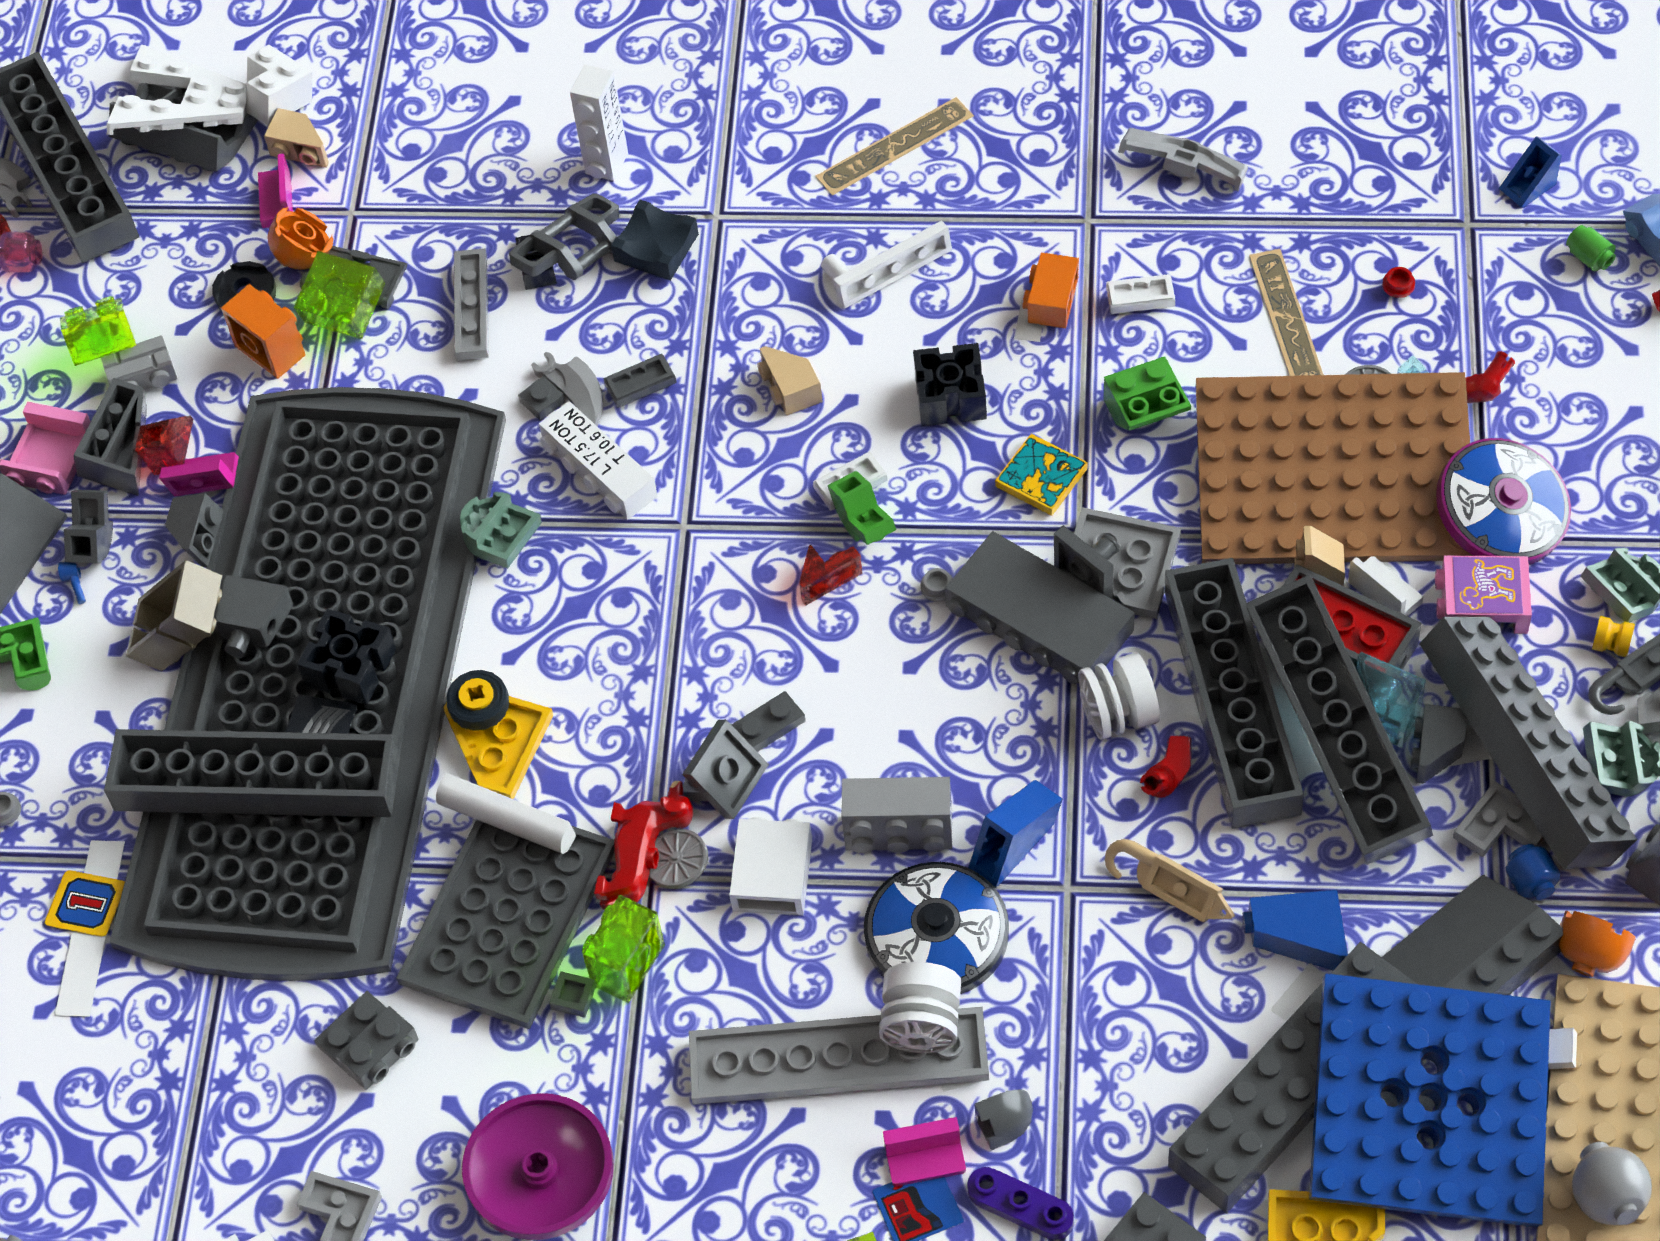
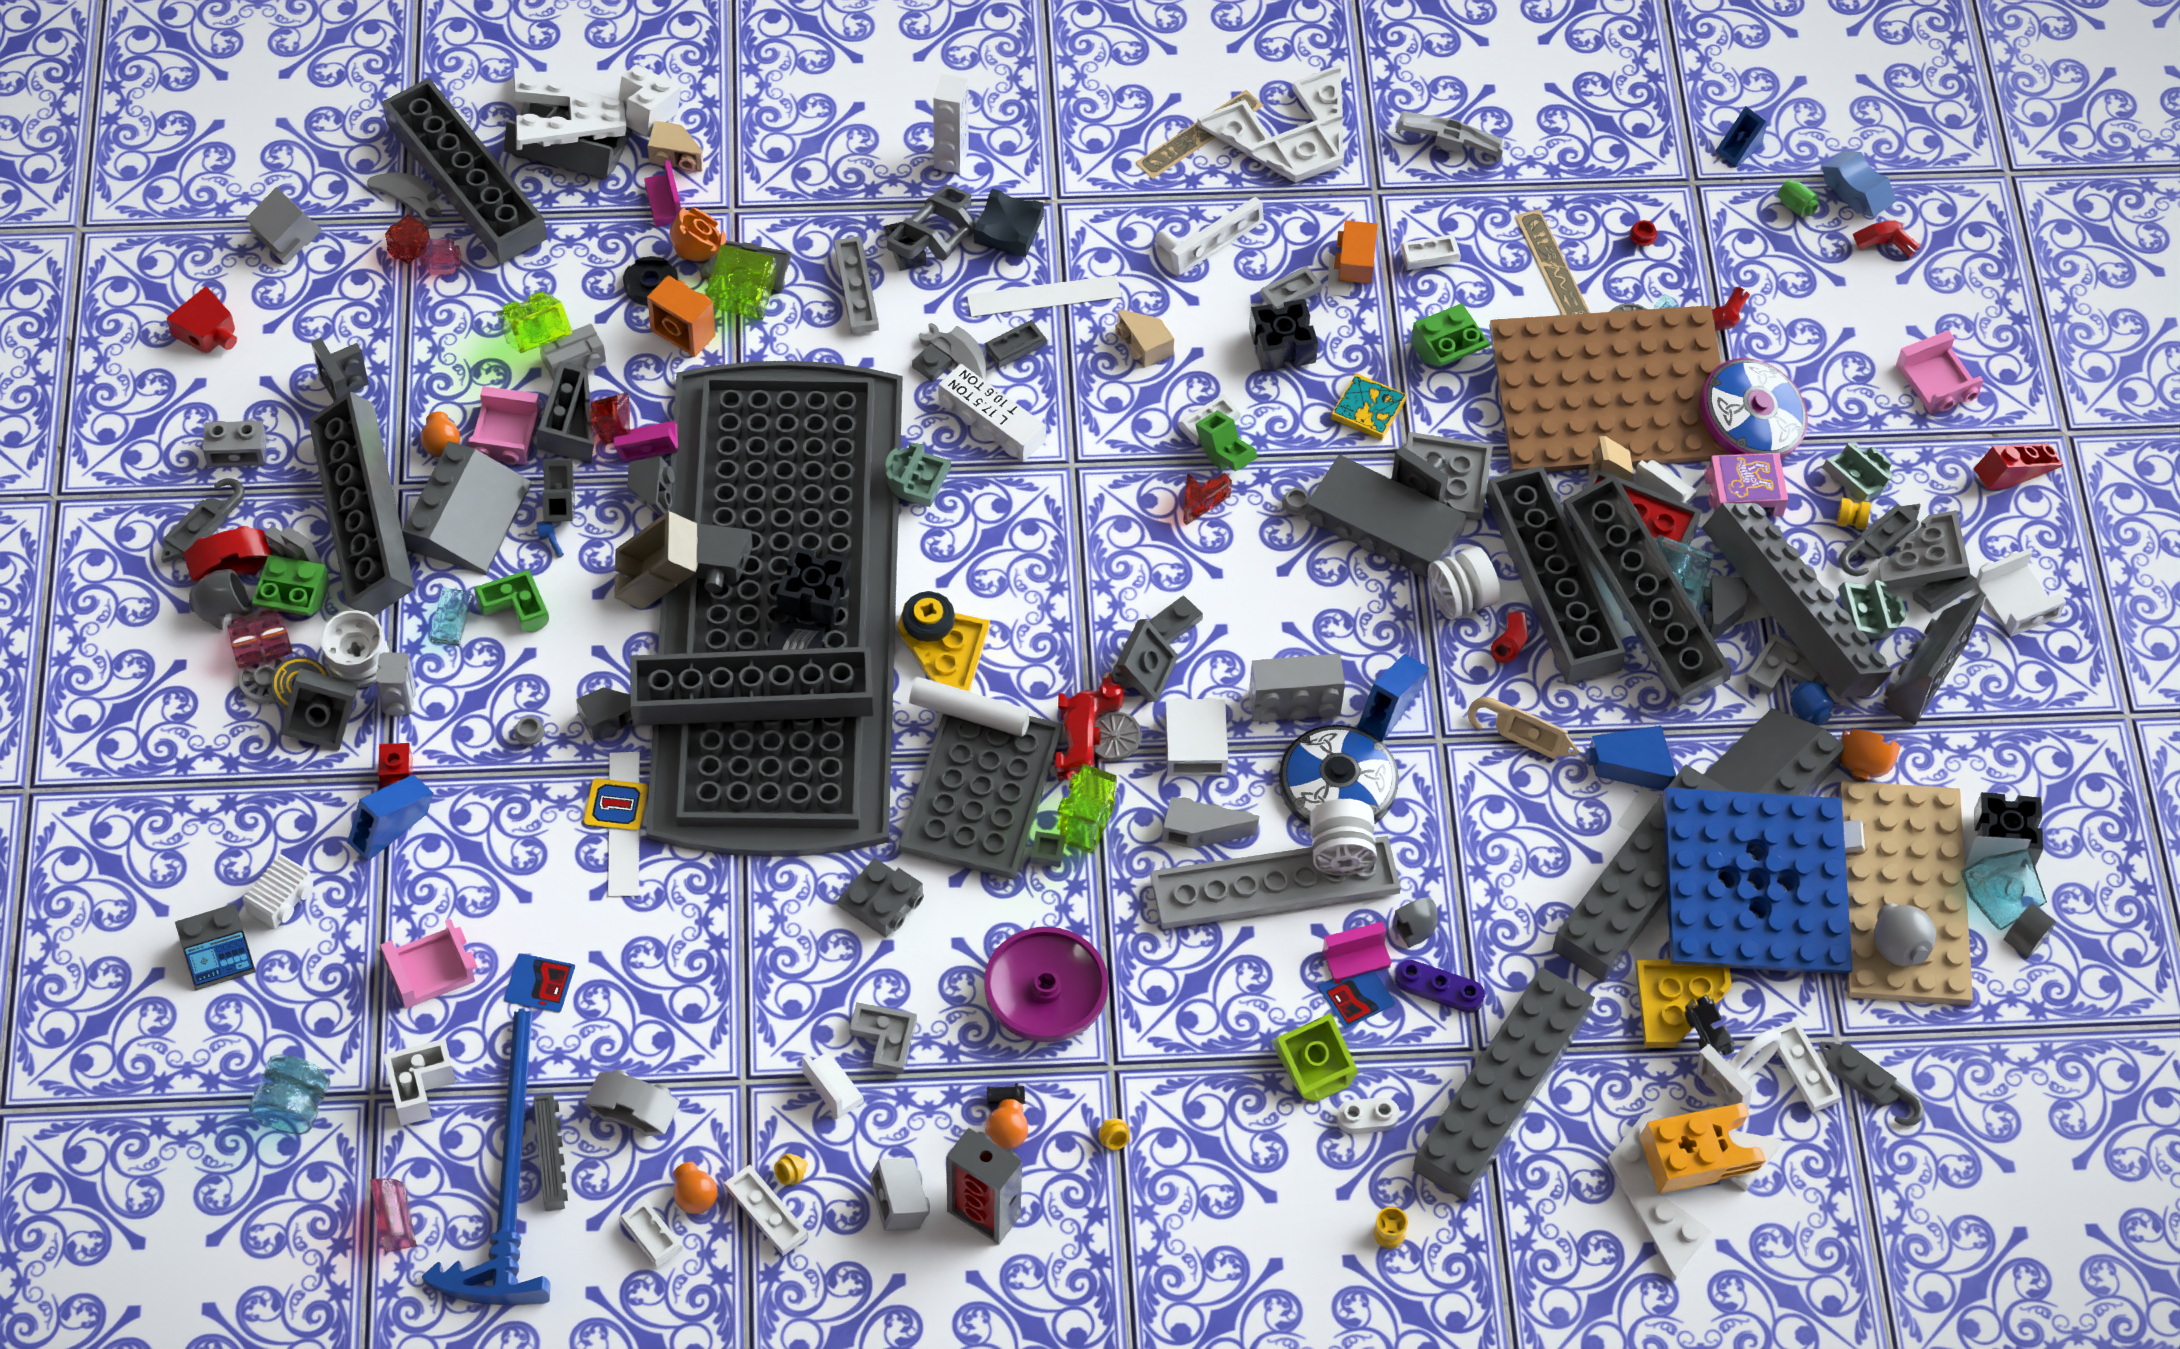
camera: 15 degrees left, 0 degrees up
none -> dark grey slope [576,687,636,741]
none -> white sticker [967,275,1122,317]
none -> light grey slope [1162,797,1260,848]
none -> white wing [1197,64,1344,183]
none -> light grey plate [1260,266,1322,309]

